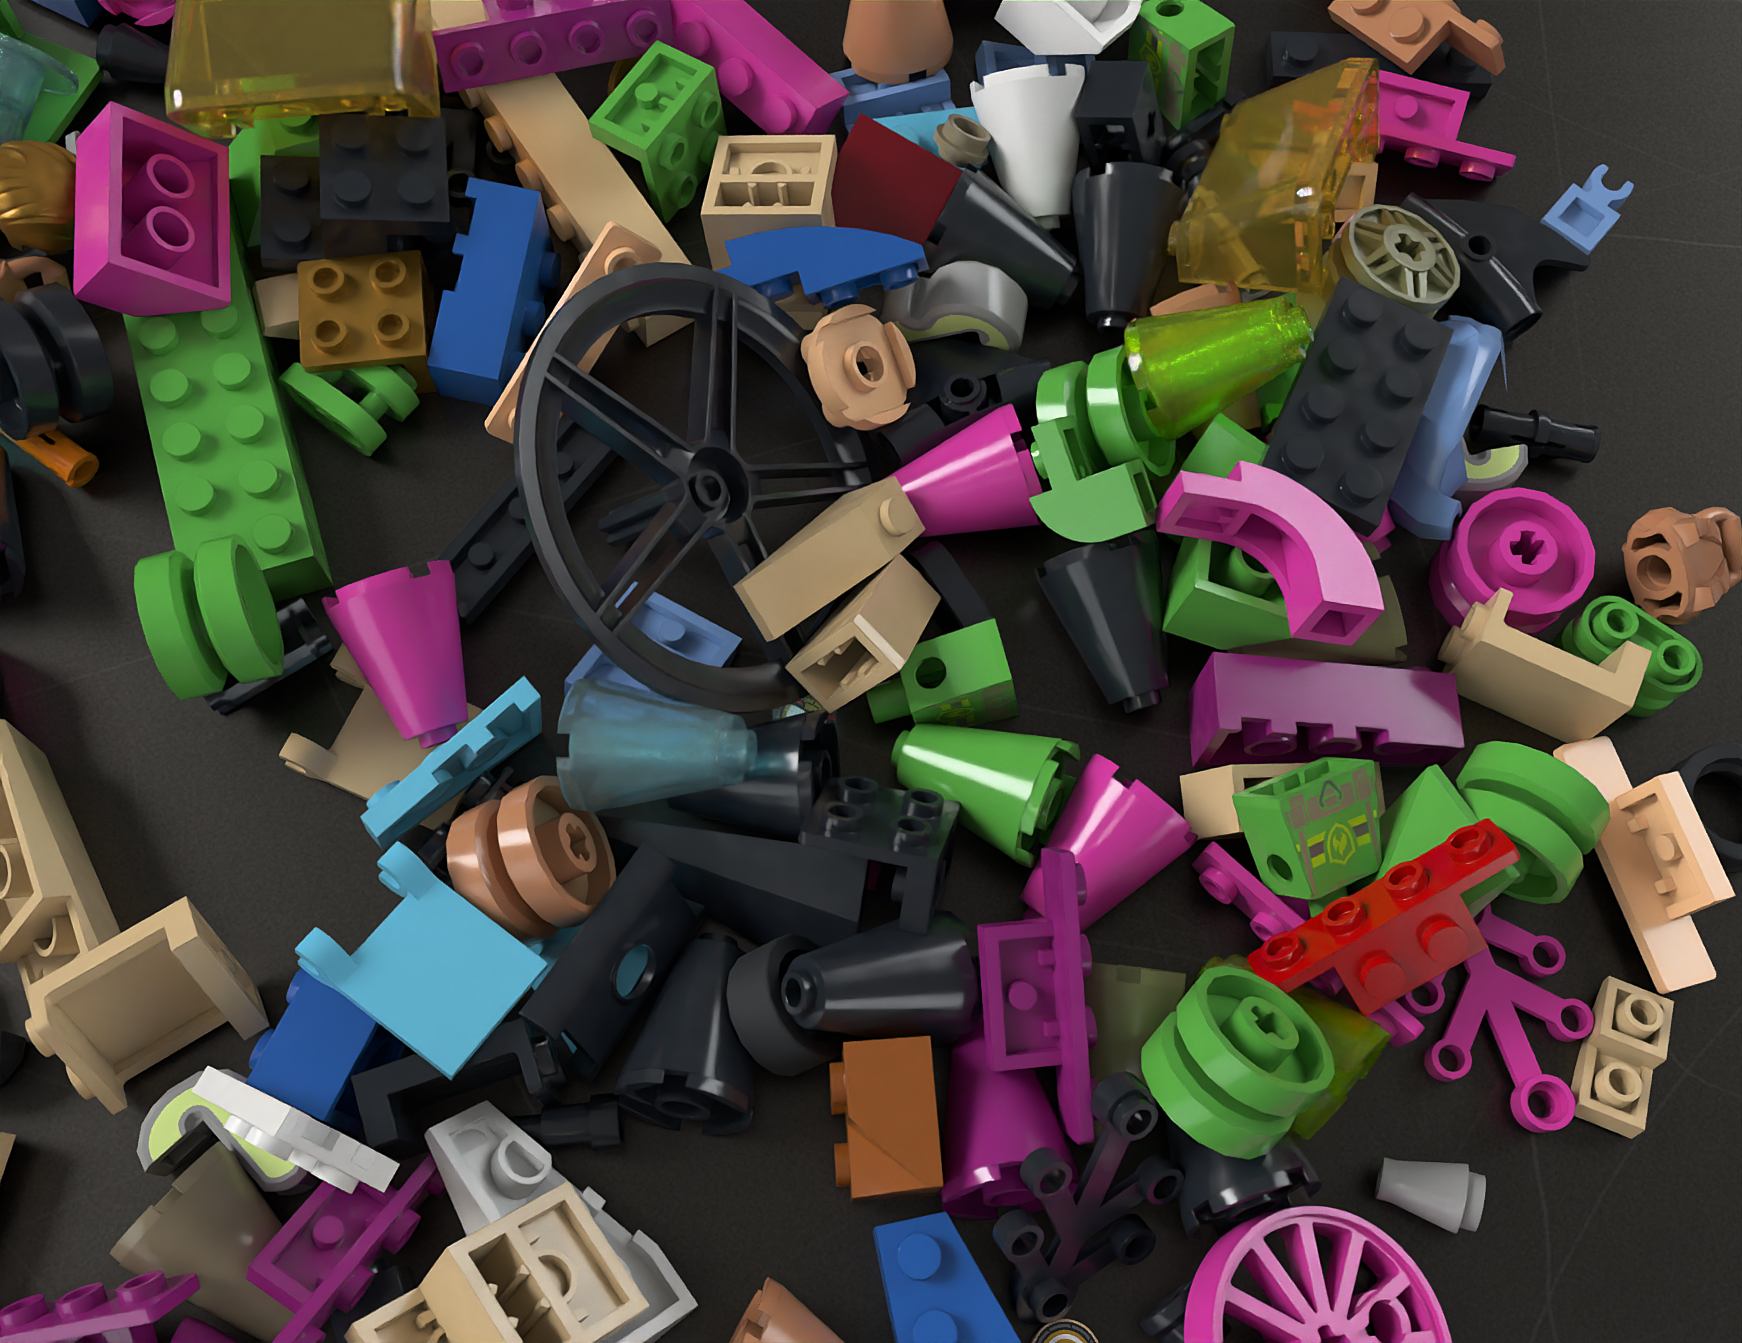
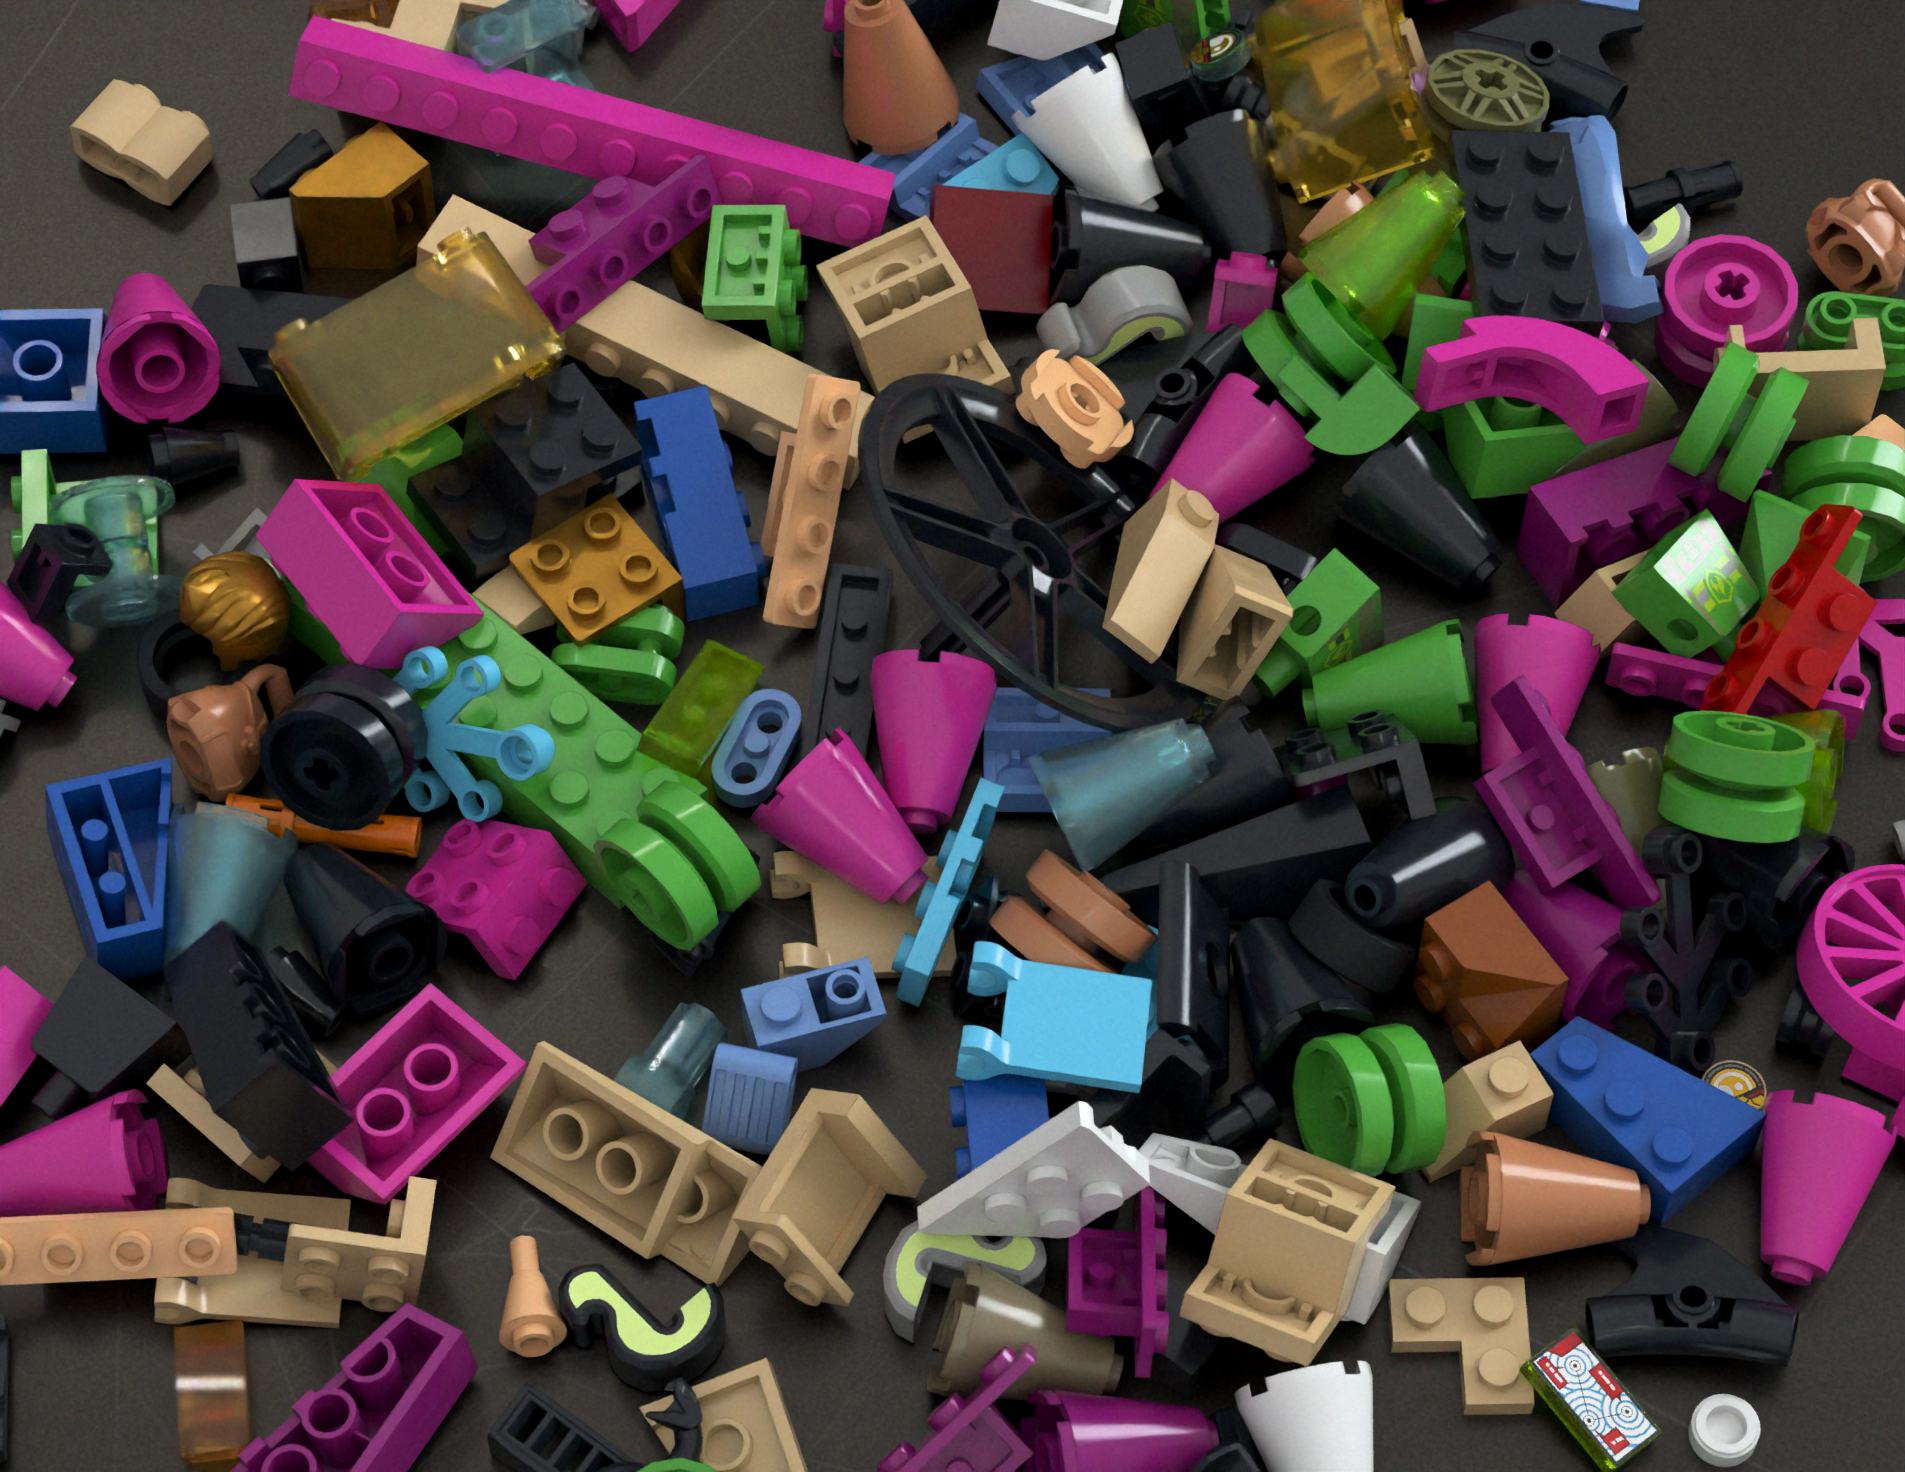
camera: 25 degrees left, 10 degrees down
blue slope [716,226,929,309] -> none
dark tan plate [933,114,991,168] -> none
none -> medium azure plant [392,646,555,823]
none -> dark pink bracket [405,818,588,980]
none -> clear light blue piece [614,1002,728,1121]
none -> clear neon green tile [636,639,765,779]
none -> medium blue piece [702,1042,798,1156]
none -> medium blue plate [711,689,802,808]
none -> medium blue slope [740,956,887,1072]
none -> dark pink cone [870,649,997,835]
none -> tile [1190,28,1252,82]
none -> dark pink bracket [1206,252,1279,333]
none -> bright green wheel [1293,1023,1447,1178]
none -> tan slope [1422,1040,1554,1183]
none -> bright green wheel [1667,341,1810,503]

